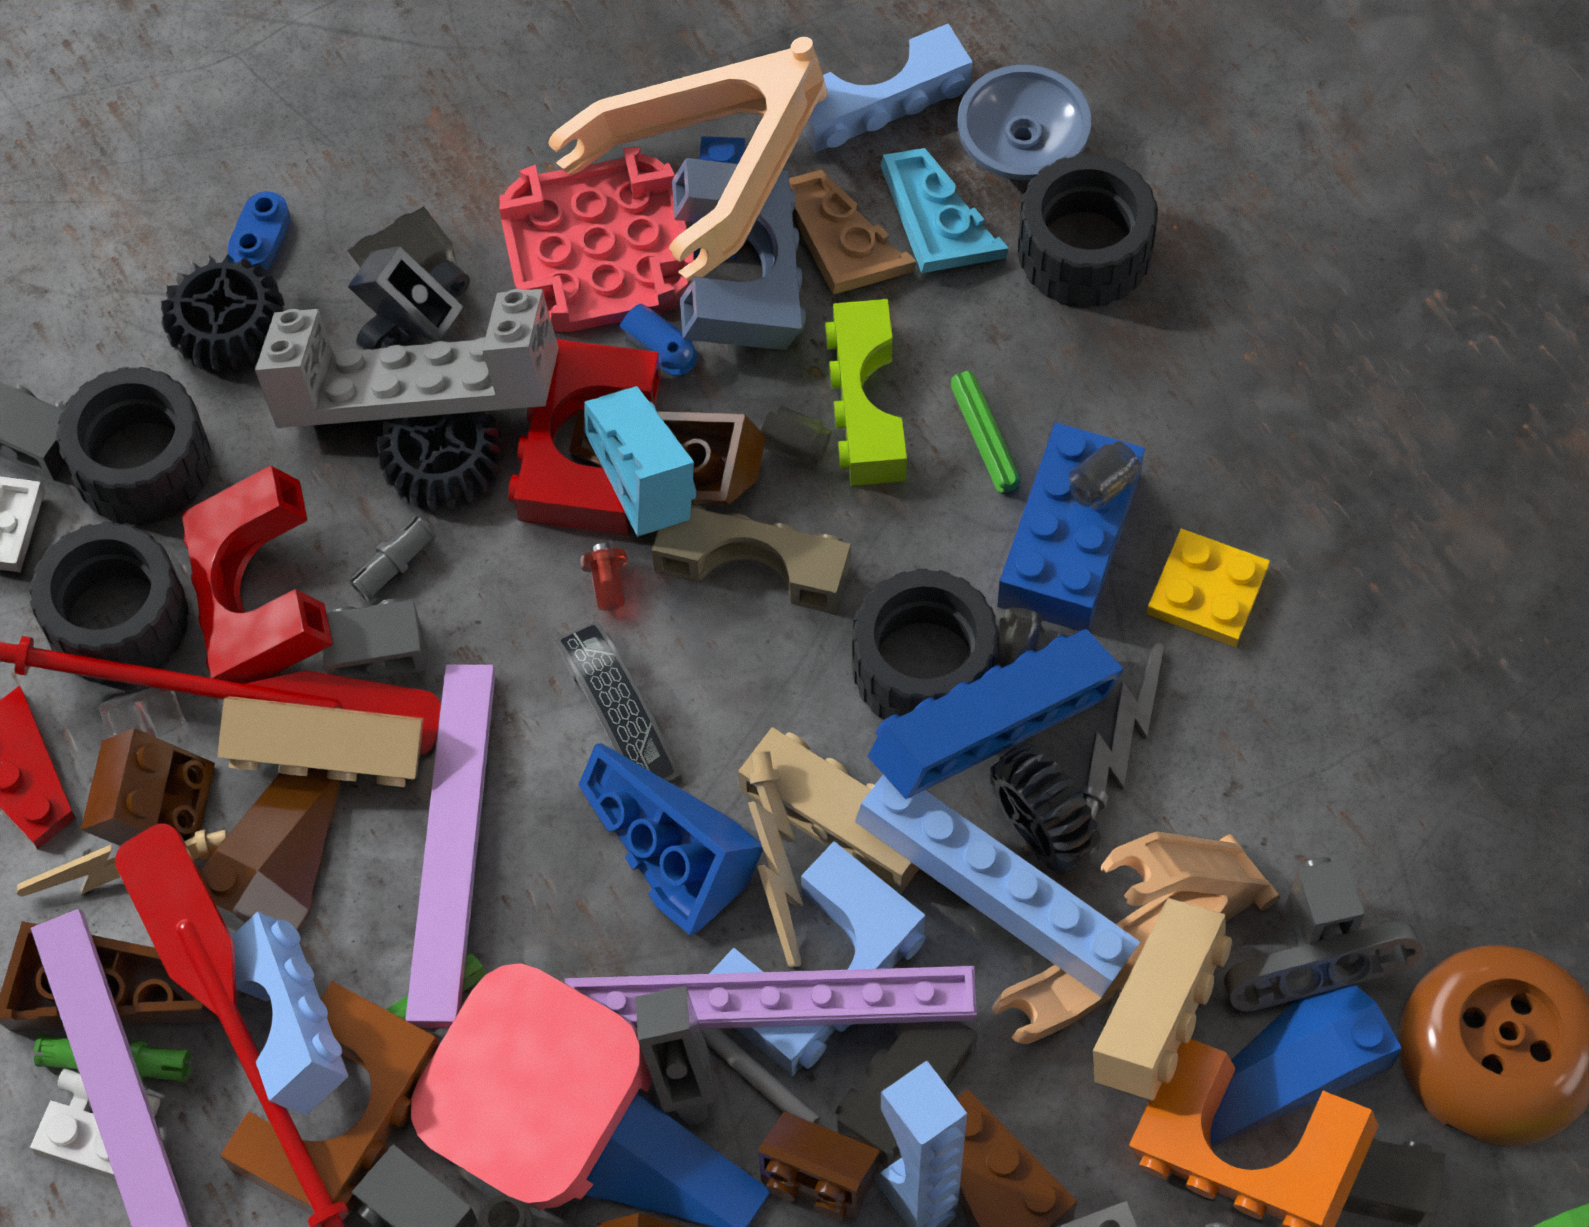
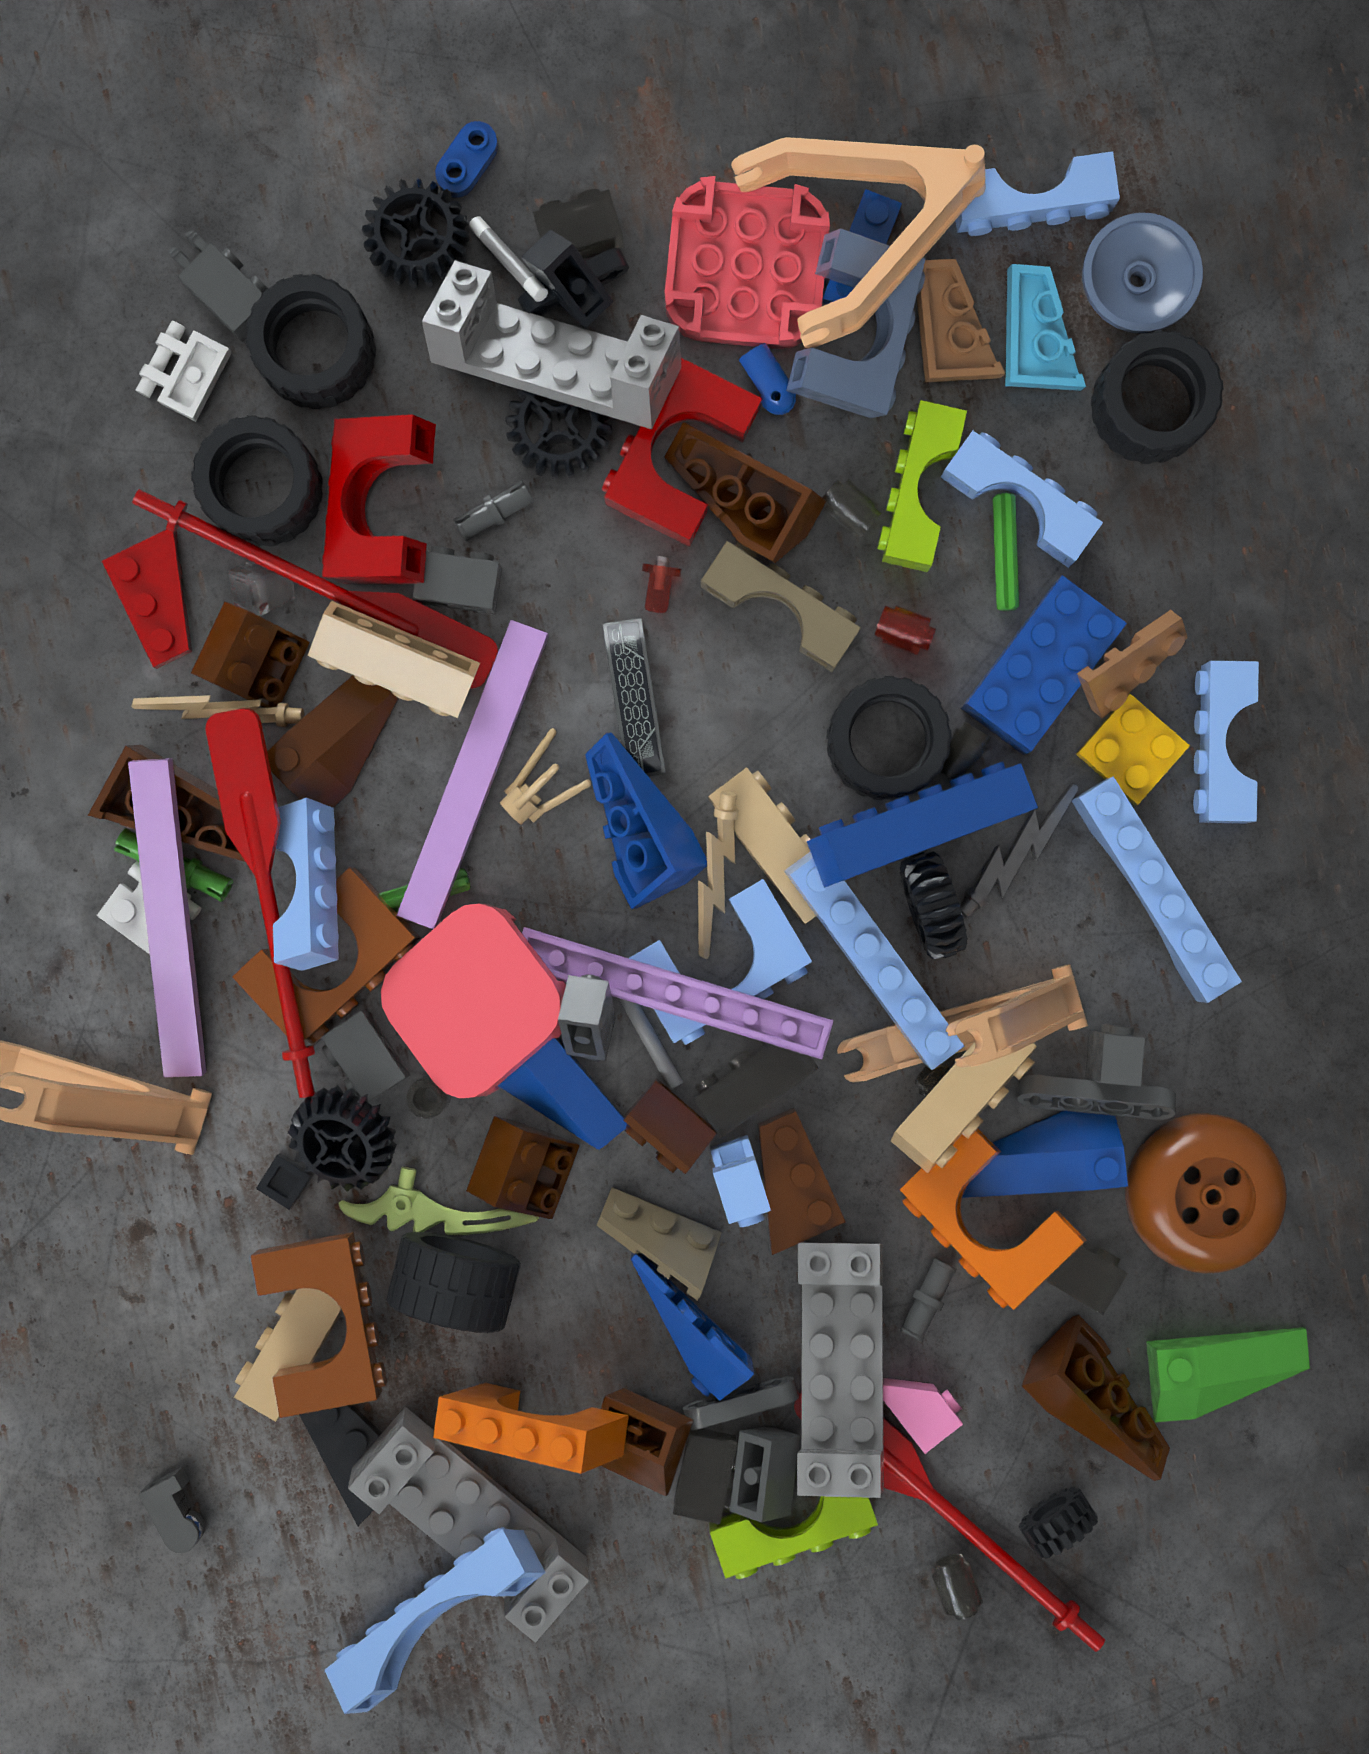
camera: 15 degrees right, 25 degrees up
medium azure wedge [584,386,696,537] -> none
clear smoke brick [1069,442,1140,510] -> none
none -> light grey bar [469,216,548,302]
none -> tan plant [500,728,591,825]
none -> clear red brick [874,605,936,656]
none -> light blue arch [941,430,1103,568]
none -> light blue arch [1071,776,1242,1003]
none -> medium nougat wing [1077,610,1188,719]
none -> light blue arch [1193,661,1259,823]

